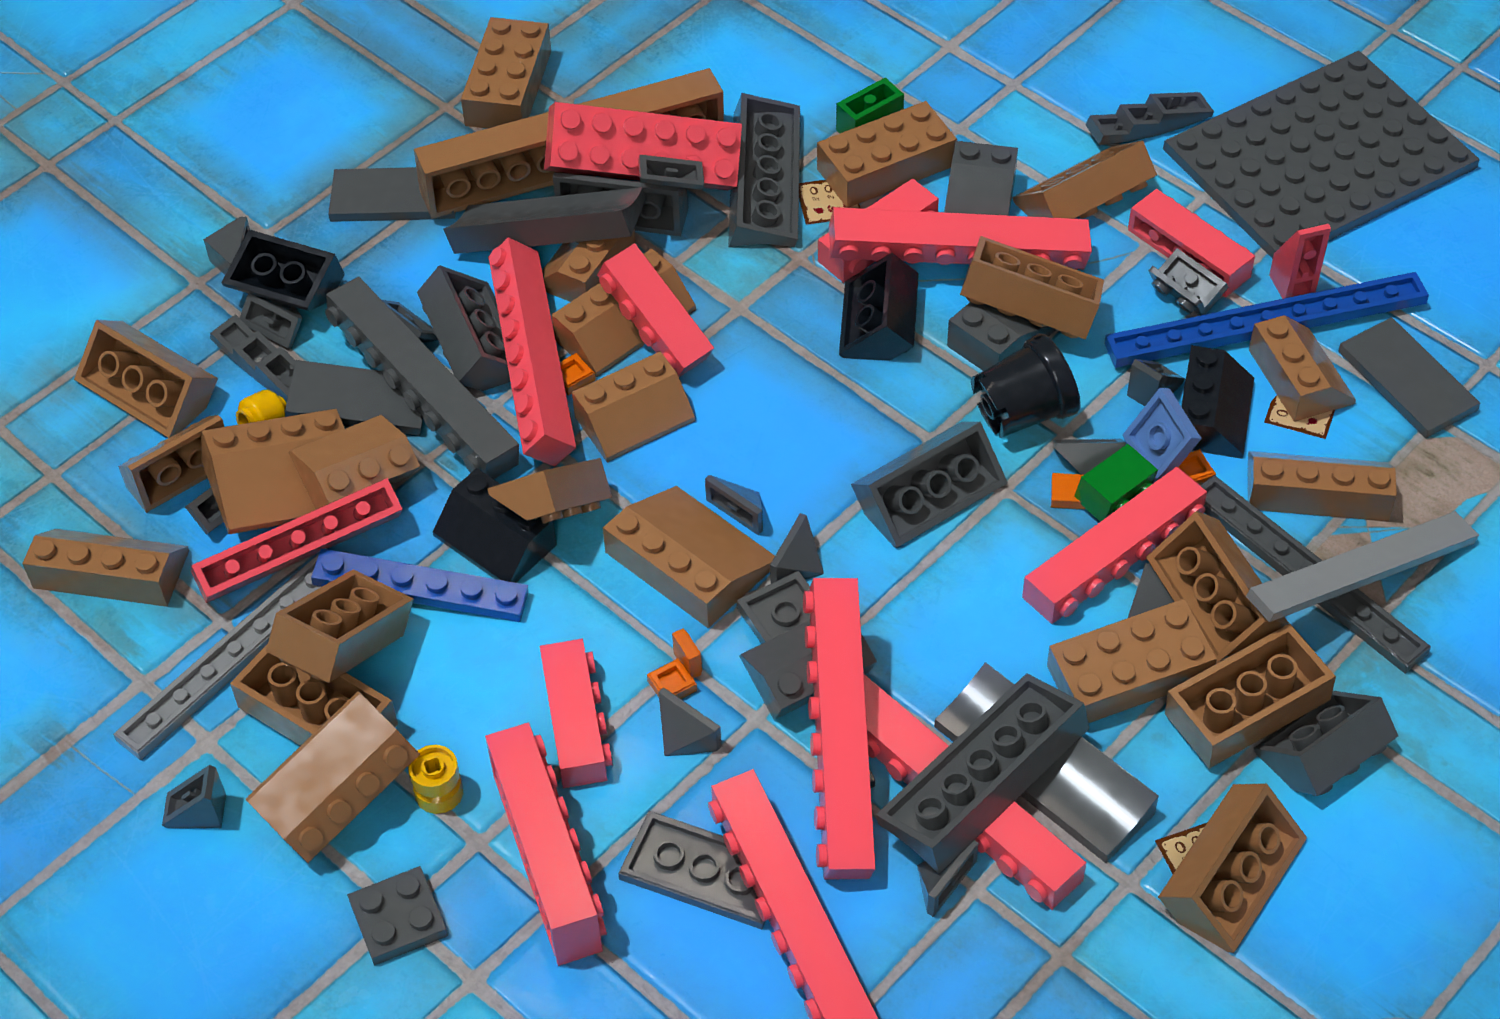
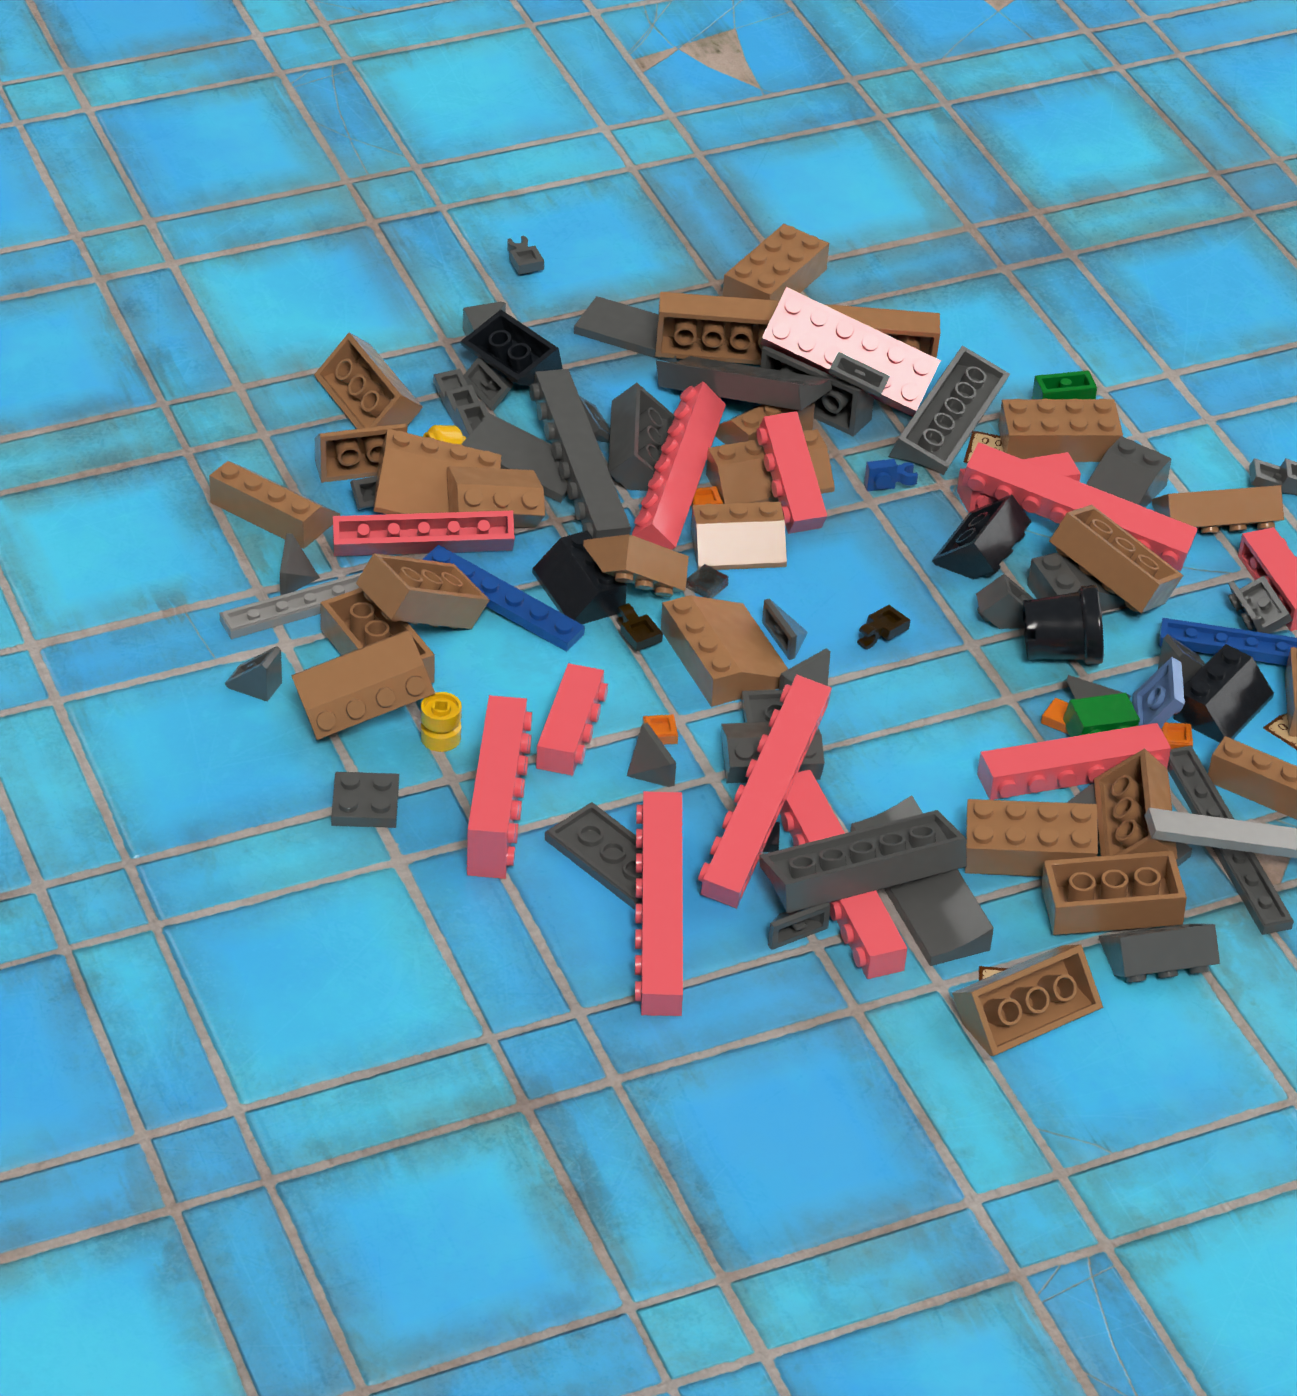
camera: 20 degrees right, 10 degrees down
orange tile [672,628,702,679] -> none
dark grey slope [851,422,1008,548] -> none
none -> dark grey slope [280,533,320,595]
none -> dark grey plate [507,236,544,275]
none -> dark brown plate [616,603,663,651]
none -> clear smoke plate [686,564,729,599]
none -> dark brown plate [857,605,910,649]
none -> blue plate [864,459,918,491]
none -> dark grey slope [976,574,1034,629]

